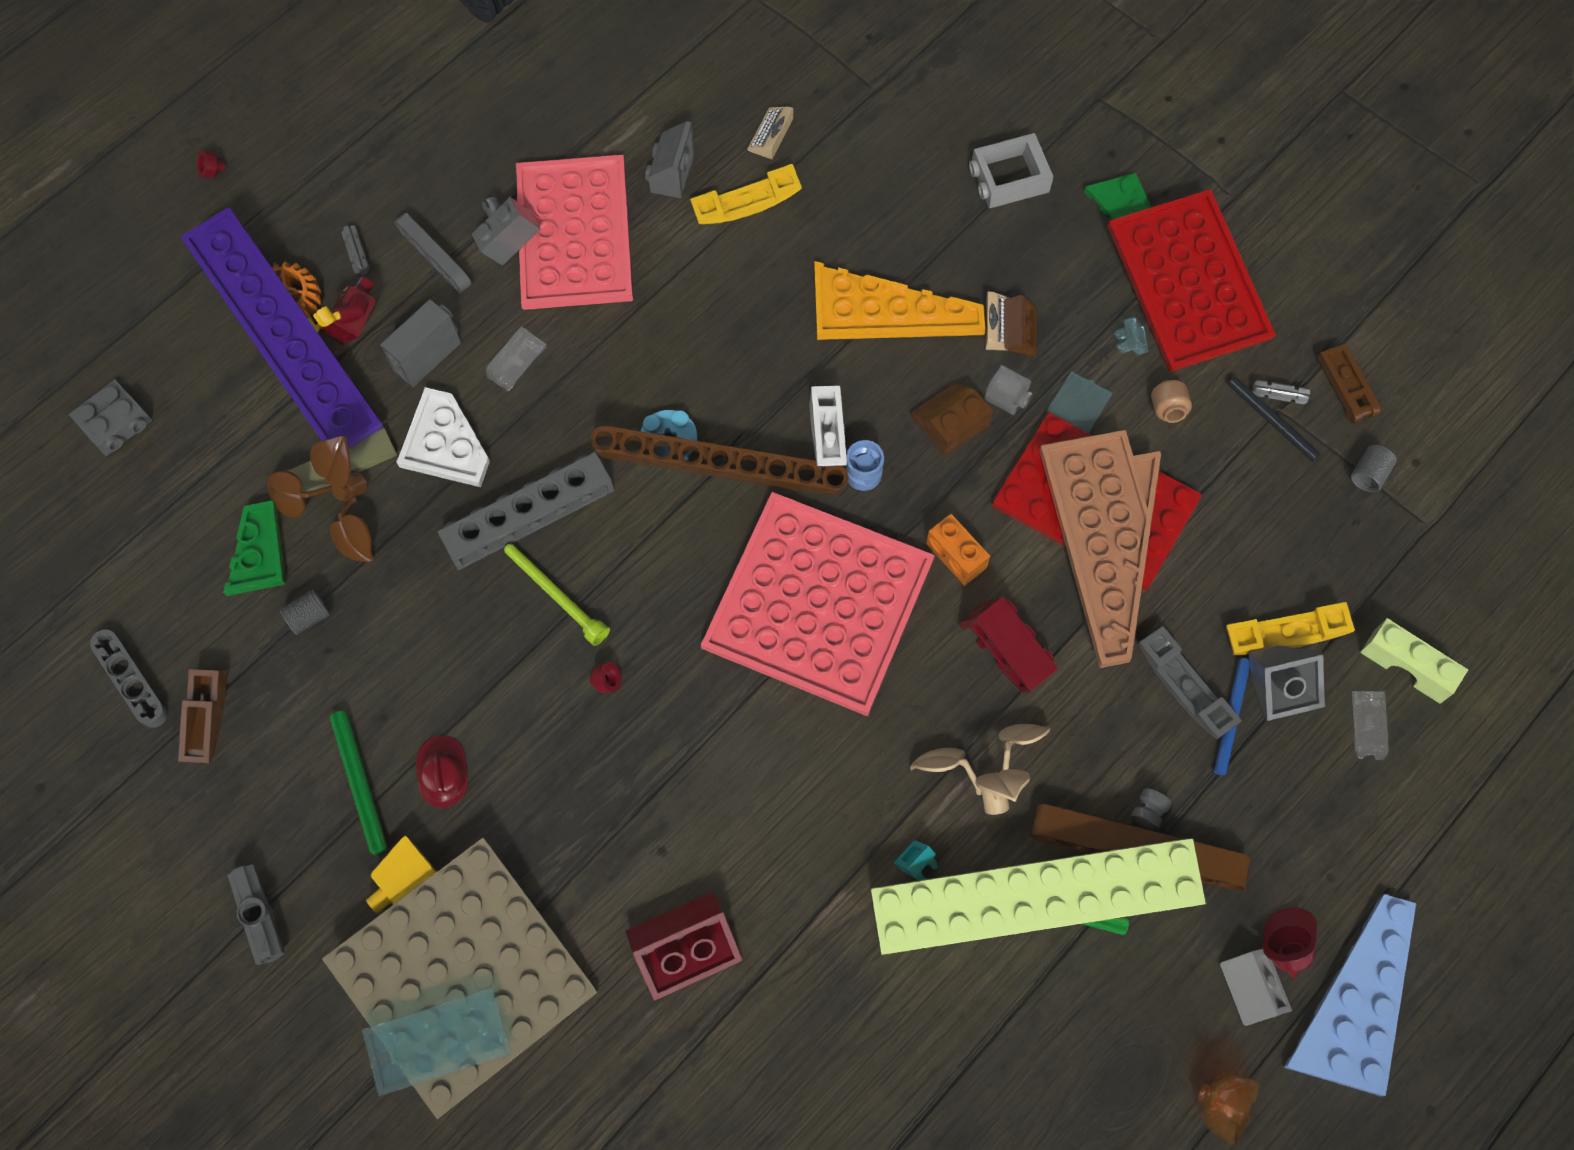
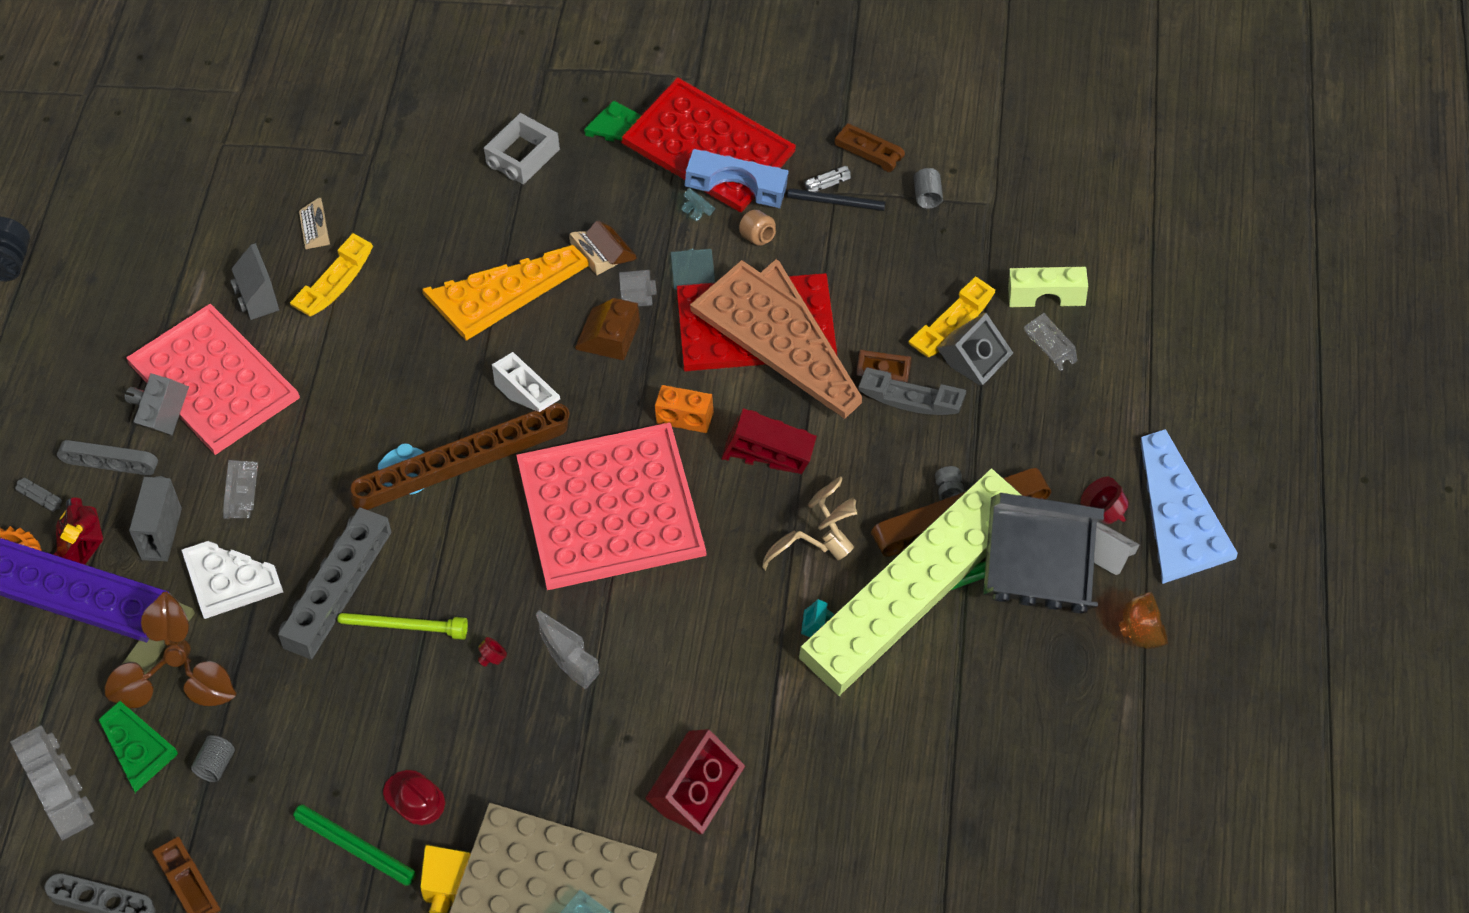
camera: 35 degrees left, 15 degrees down
medium blue wheel [845,440,884,491] -> none
blue bar [1214,658,1250,776] -> none
none -> clear wedge [10,725,94,841]
none -> clear slope [536,610,600,689]
none -> medium blue arch [685,149,788,208]
none -> reddish brown slope [856,350,912,383]
none -> black panel [983,492,1104,614]

